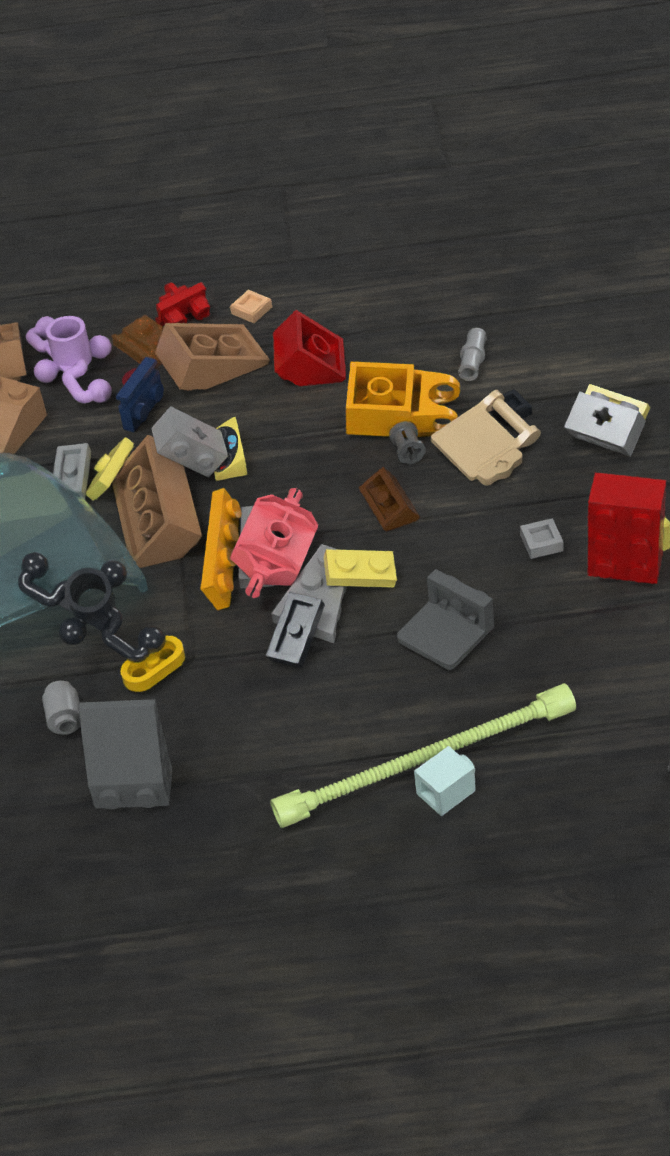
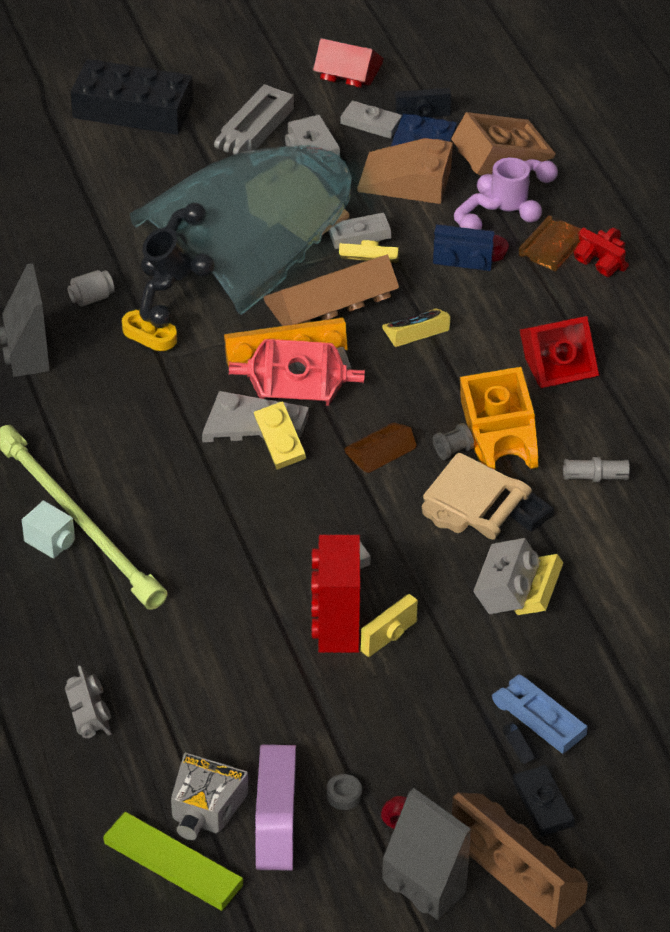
camera: 70 degrees right, 0 degrees up
light grey brick [151,406,228,478] -> none
medium nougat slope [155,323,270,391] -> none
light nougat tile [230,290,272,323] -> none
plate [266,592,325,669] -> none
dark grey bracket [397,569,494,670] -> none

